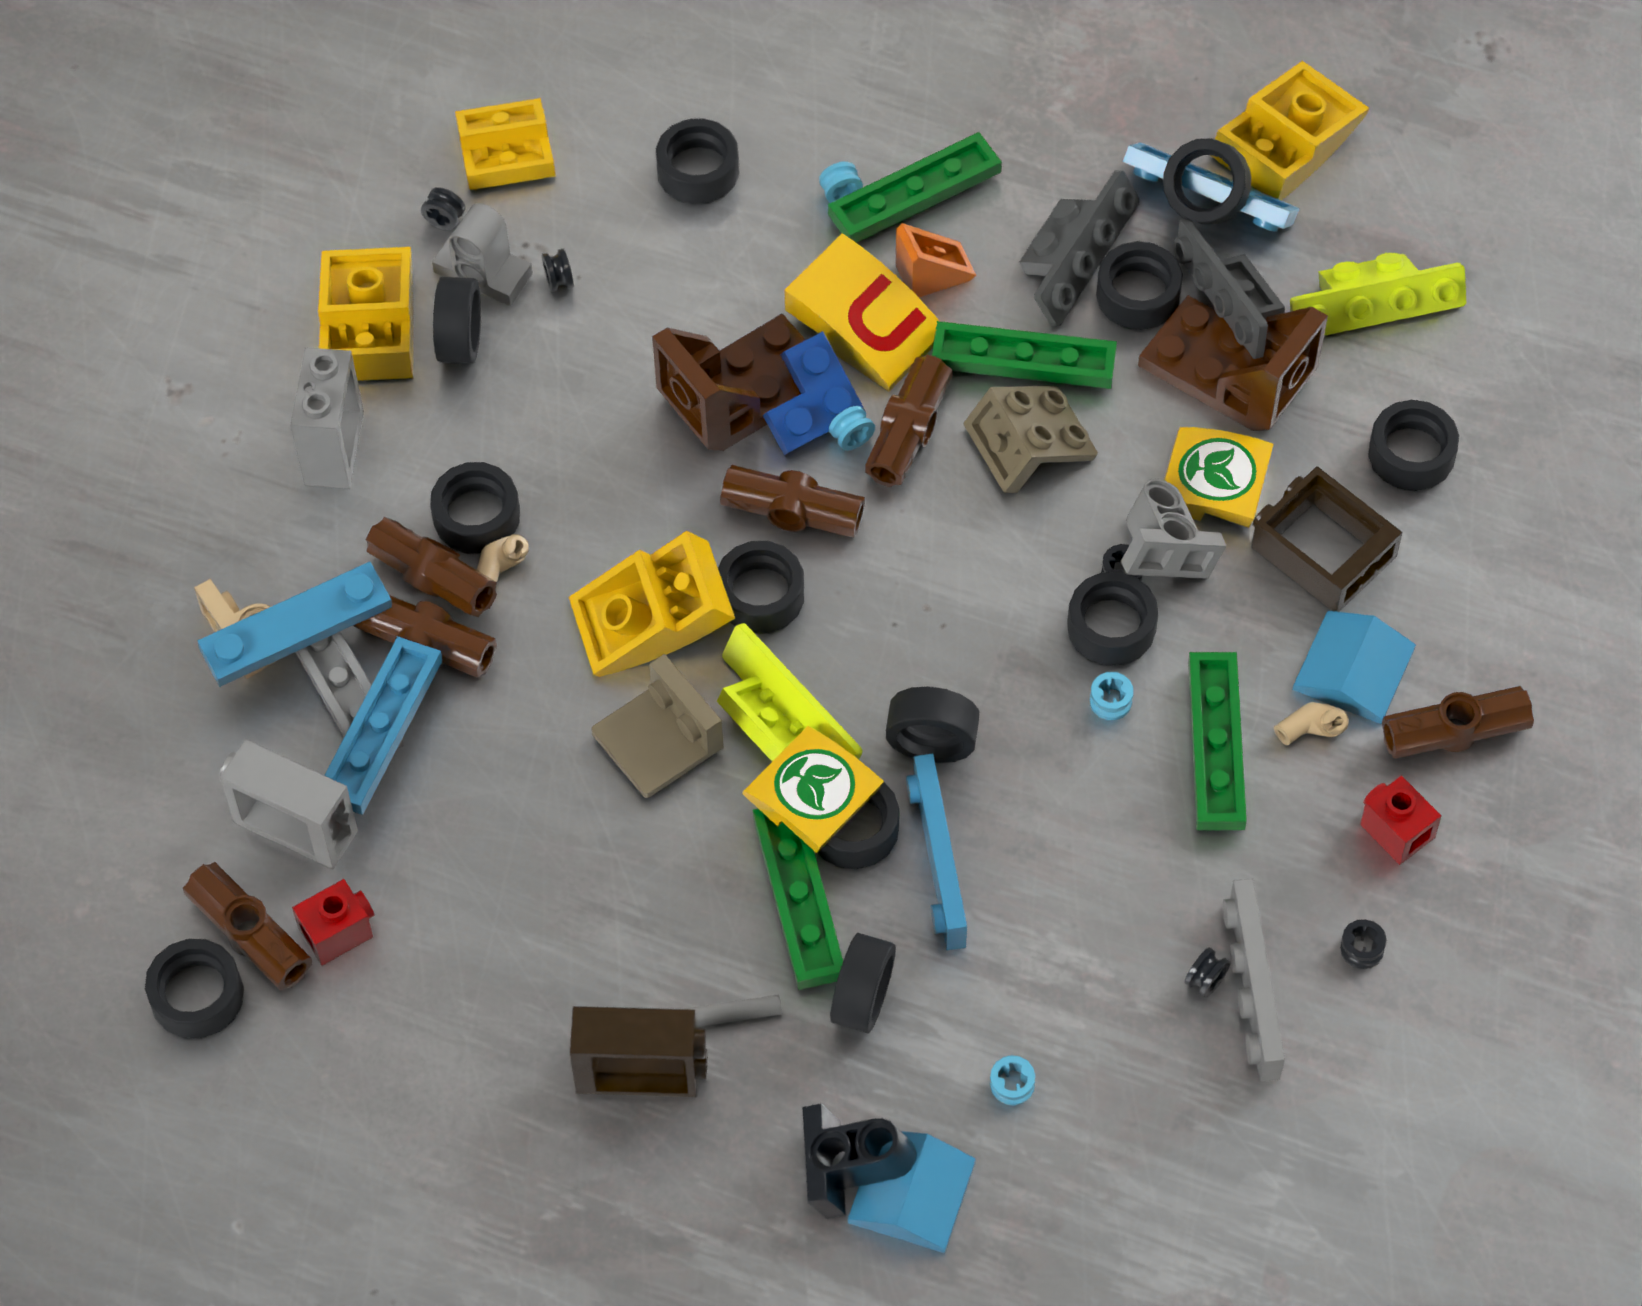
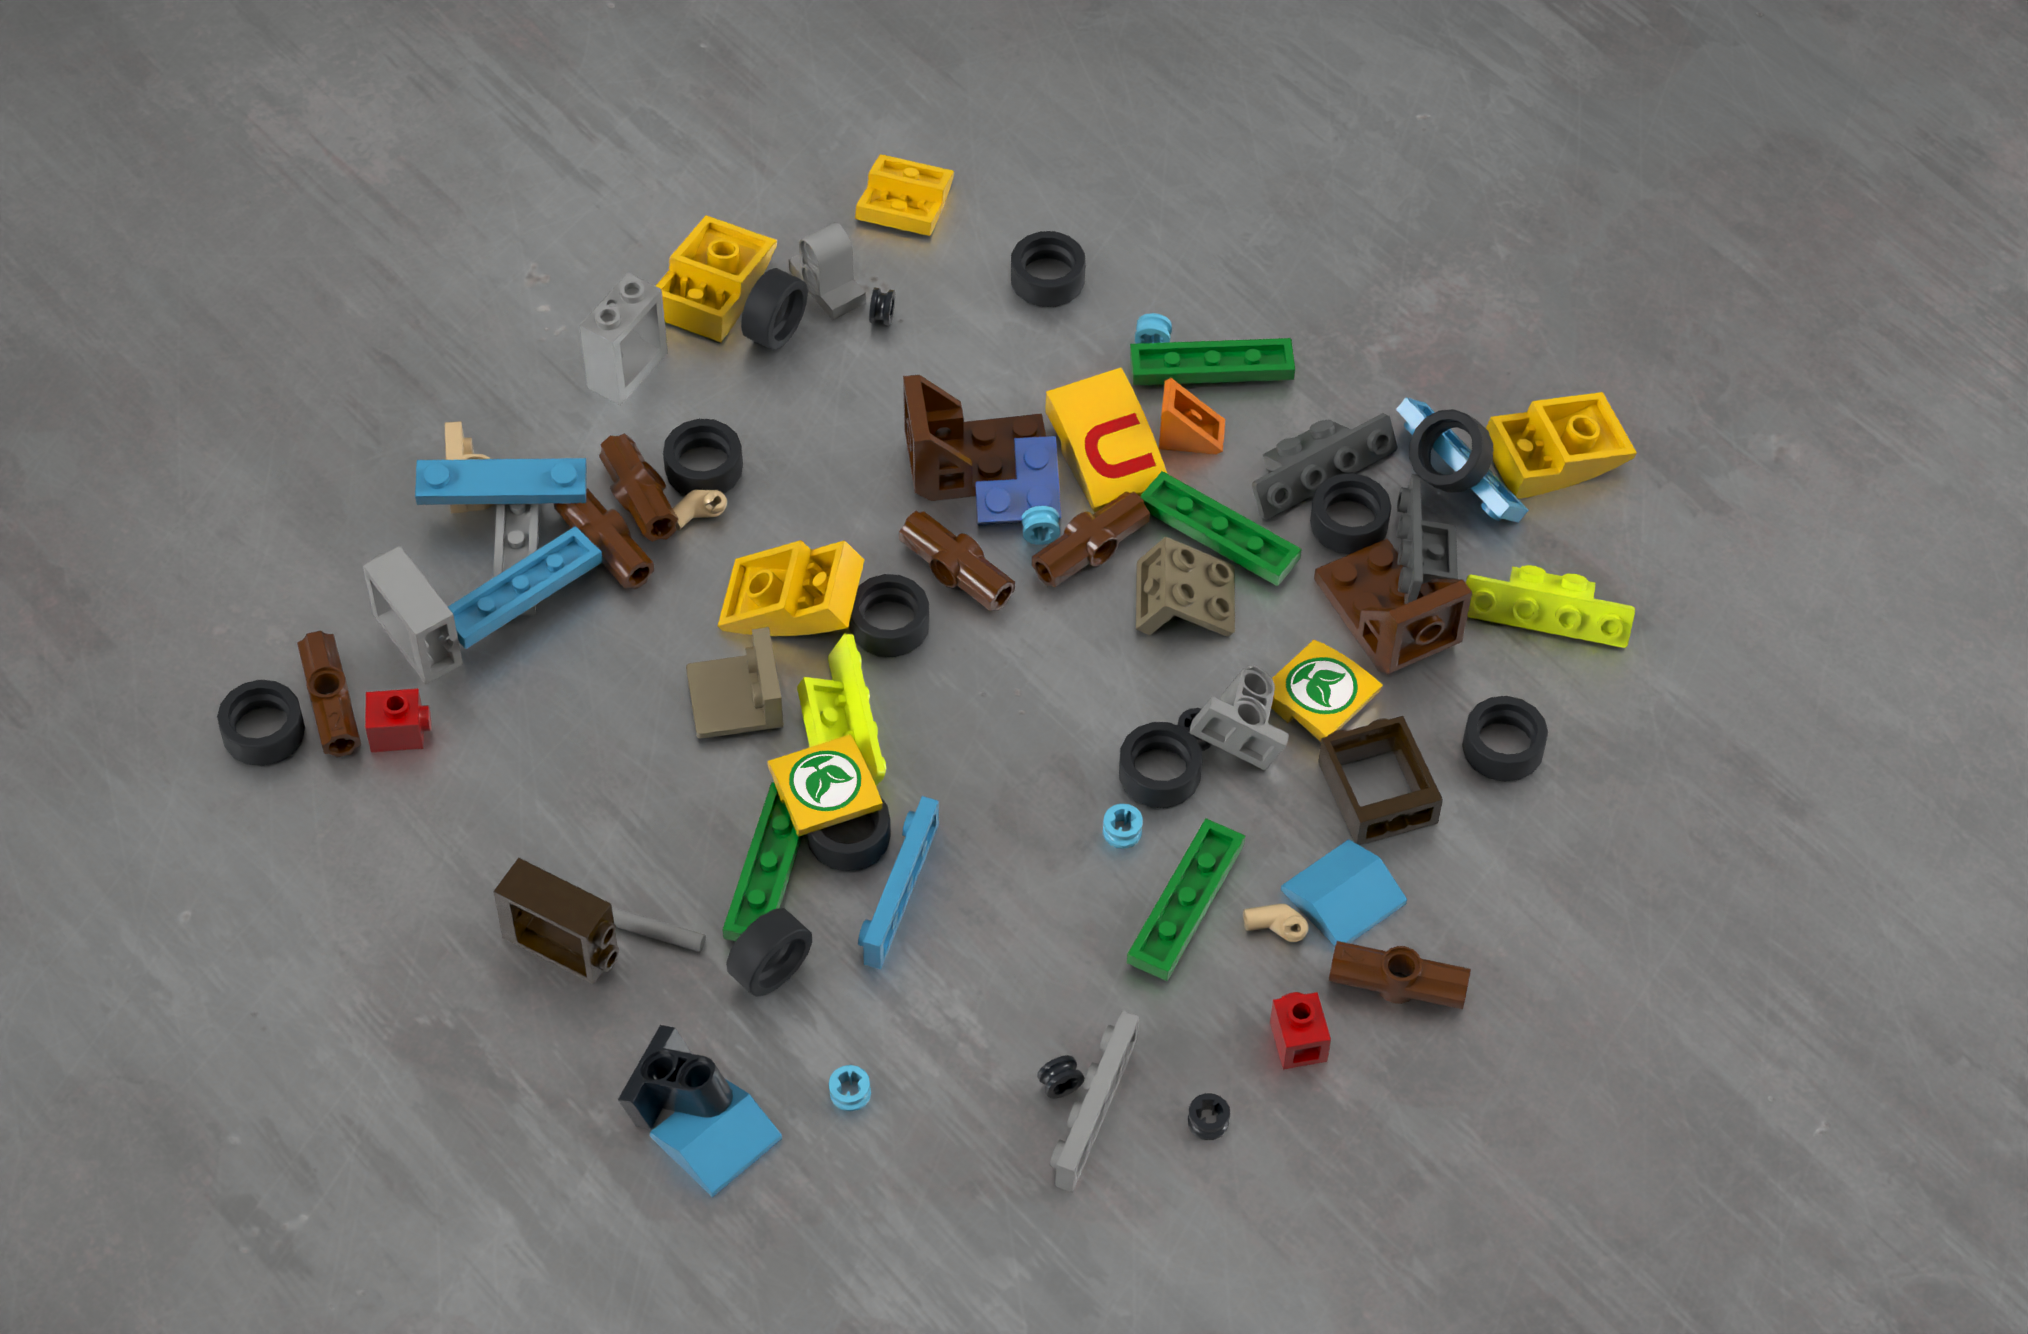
camera: 25 degrees right, 5 degrees down
black bush [420,187,466,231] -> none
black tyre [886,686,980,763] -> none

